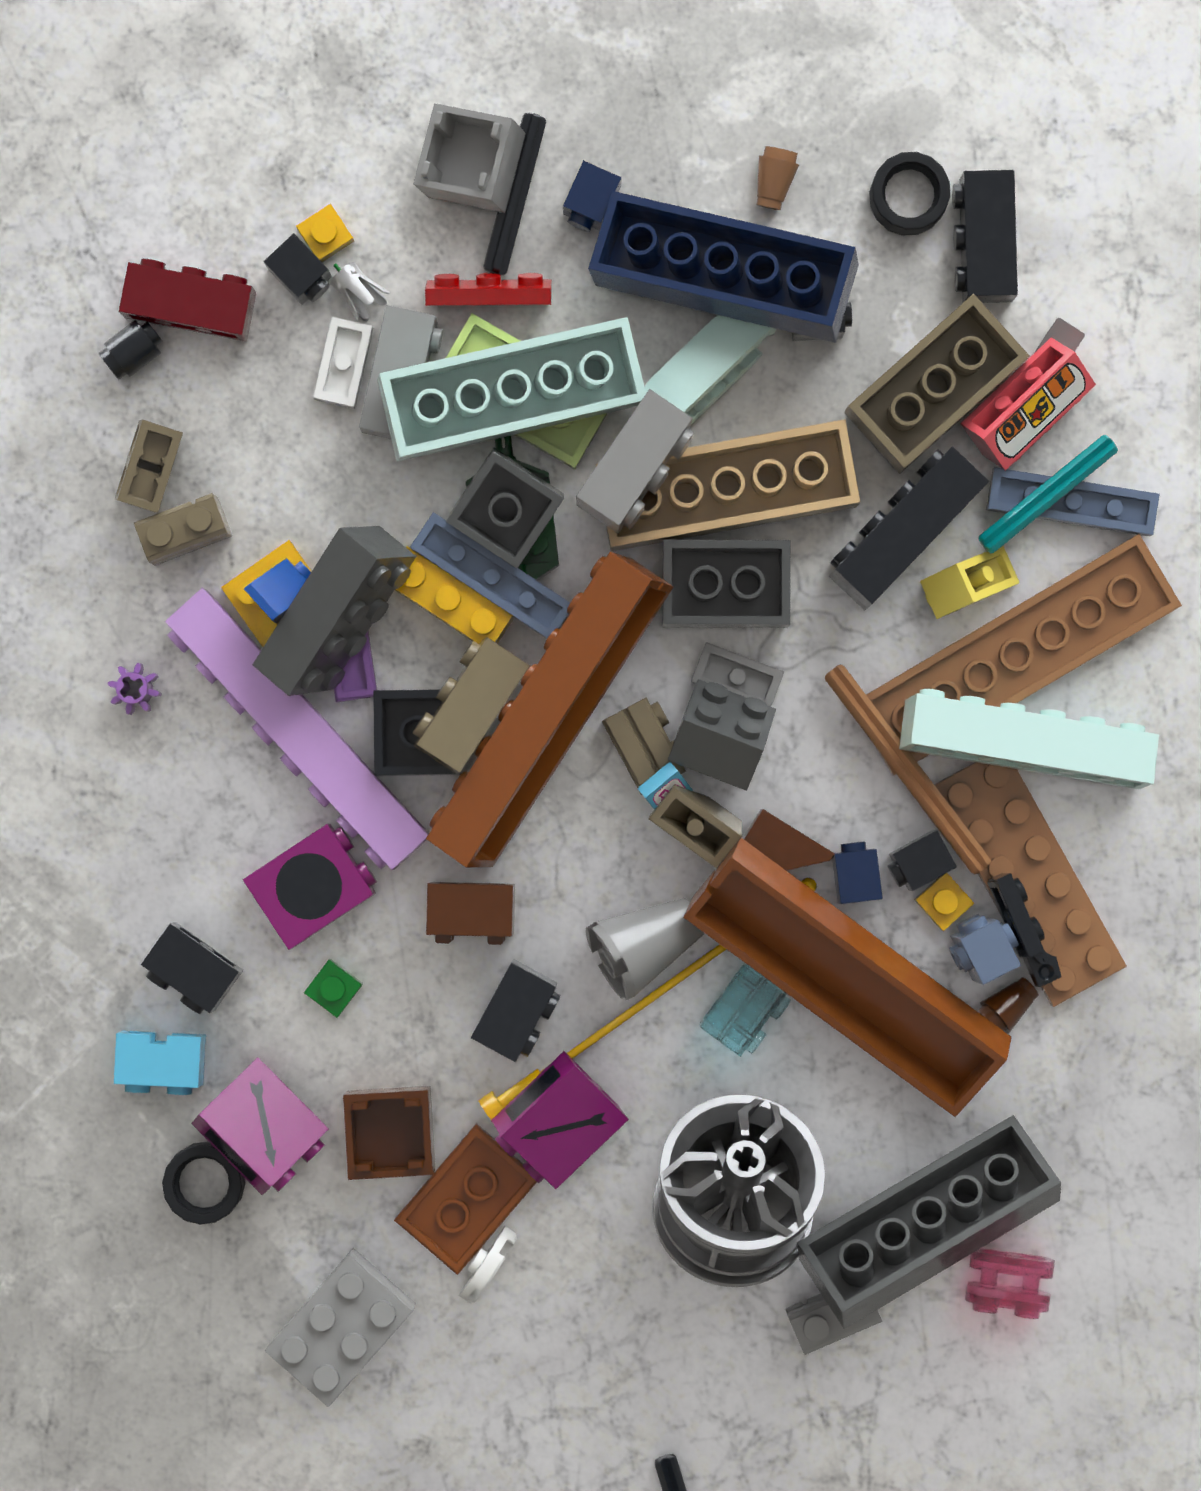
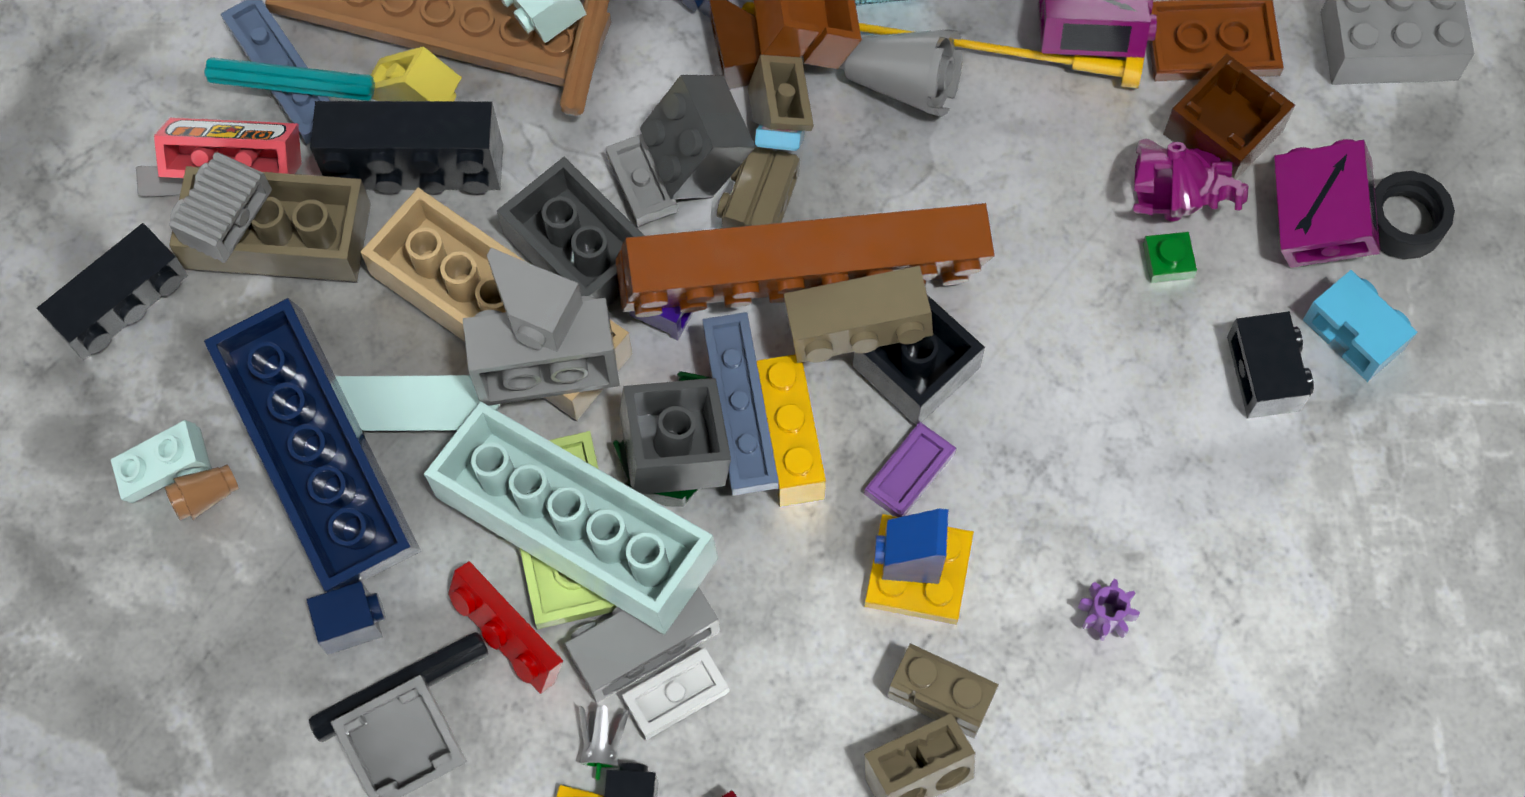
camera: 130 degrees left, 20 degrees down
lavender brick [165,588,429,870] -> none
magenta brick [243,824,377,950] -> none
dark grey brick [252,526,416,696] -> none
reddish brown container [426,882,515,945] -> none
black brick [471,959,561,1063] -> none
black tyre [869,152,950,236] -> none
none -> light aqua plate [111,420,212,503]
none -> light grey brick [169,152,272,263]
none -> light grey slope [487,248,583,352]
none -> magenta helmet [1133,139,1249,221]

